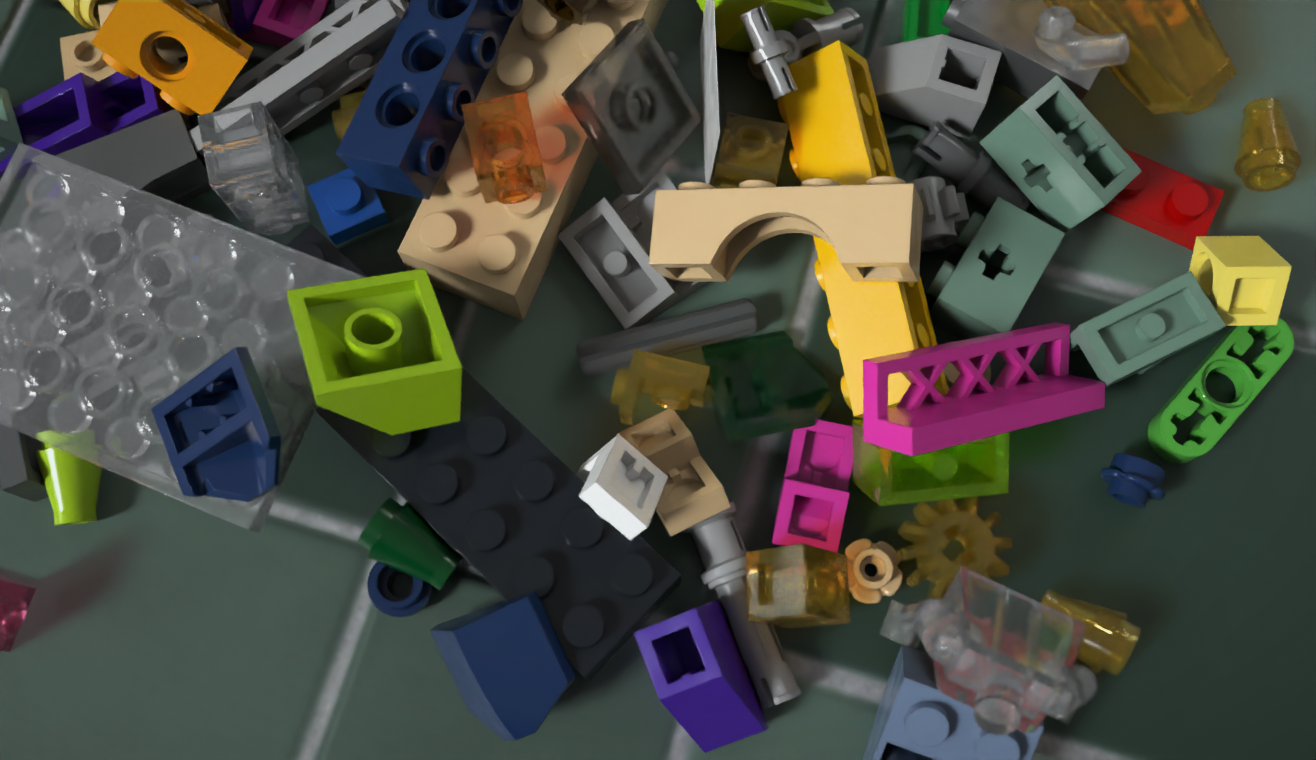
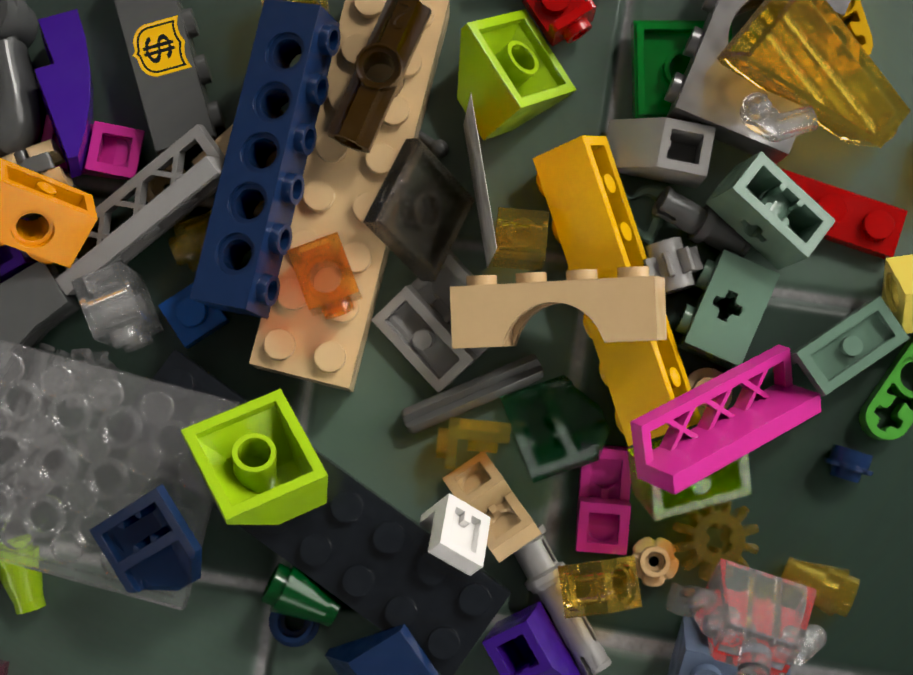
camera: 10 degrees left, 10 degrees up
light grey pin [740,5,863,100] -> none

